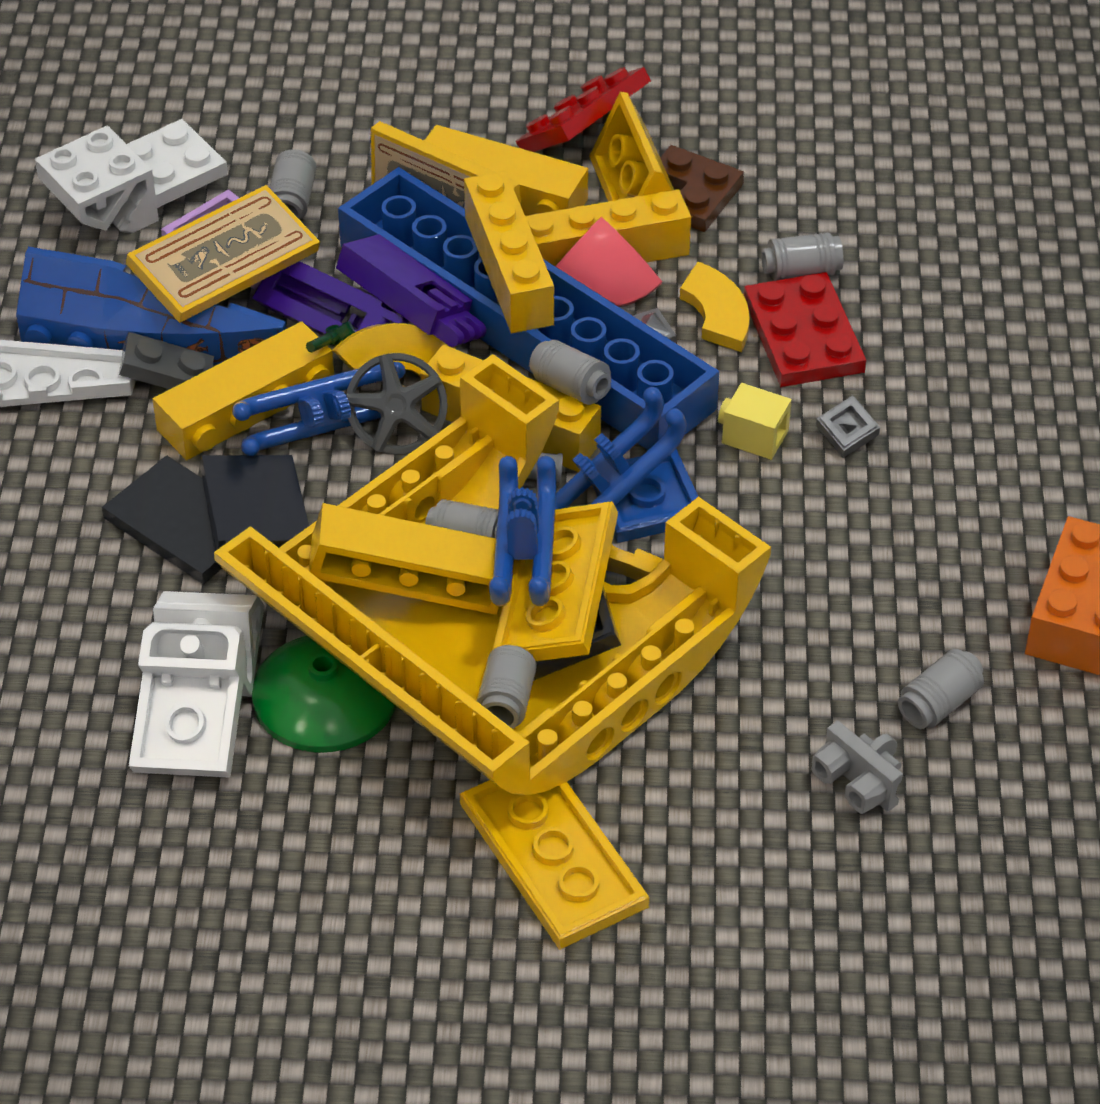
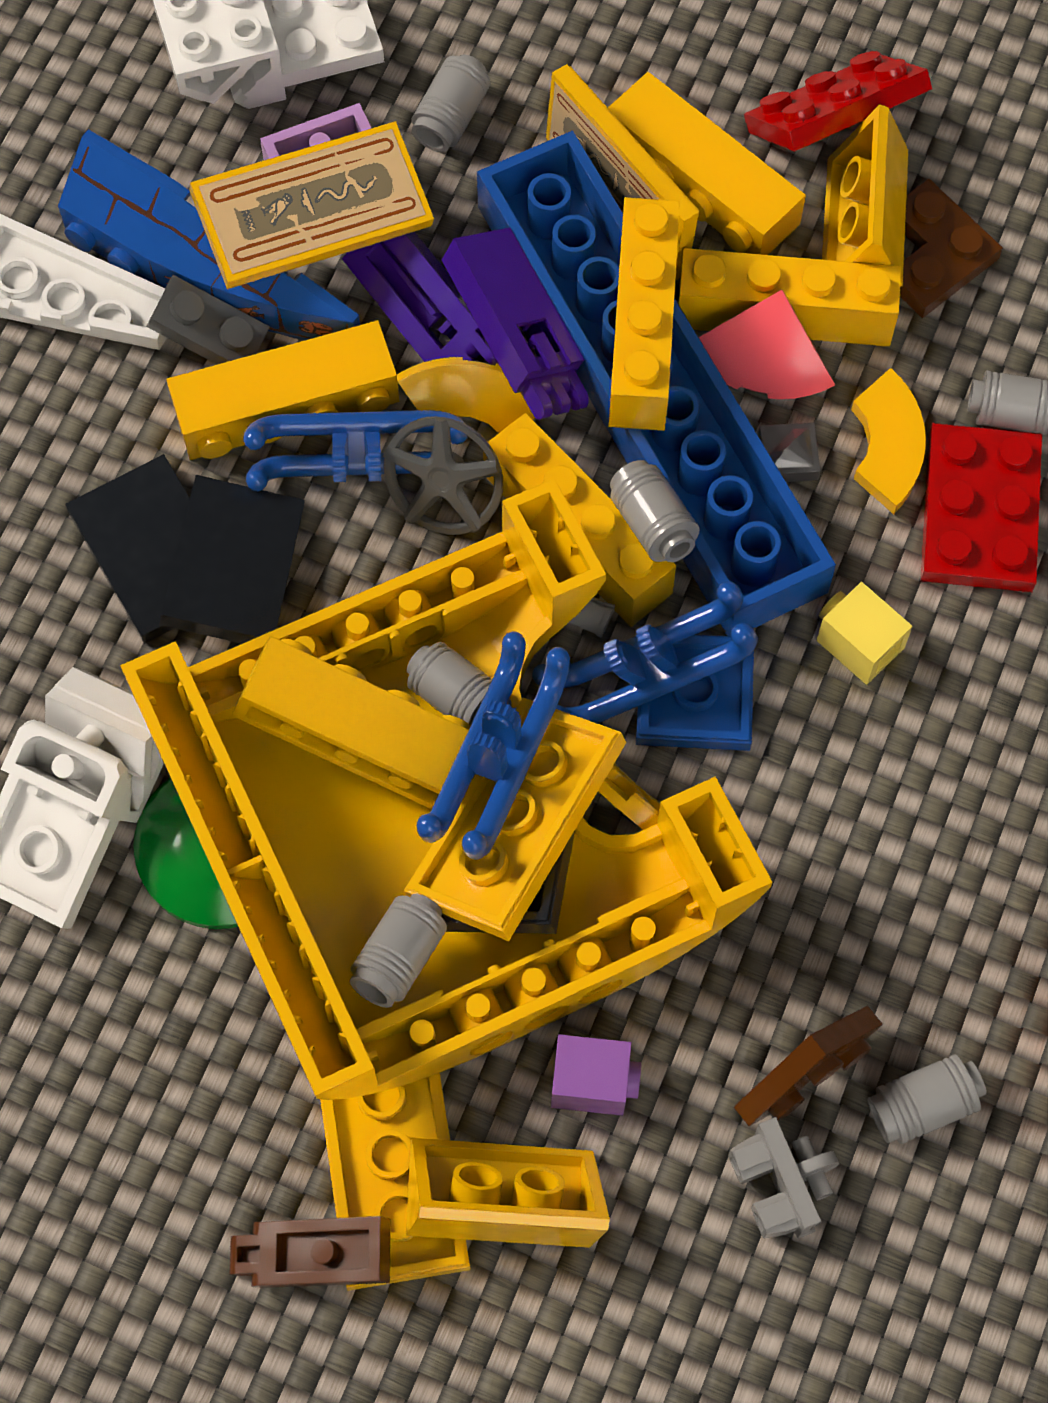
camera: 20 degrees right, 20 degrees up
dark green hand [306,321,356,353] -> none
flat silver tile [816,395,880,458] -> none
none -> reddish brown hinge [229,1216,391,1288]
none -> yellow slope [406,1138,610,1248]
none -> medium lavender brick [551,1034,641,1116]
none -> reddish brown plate [734,1005,883,1126]

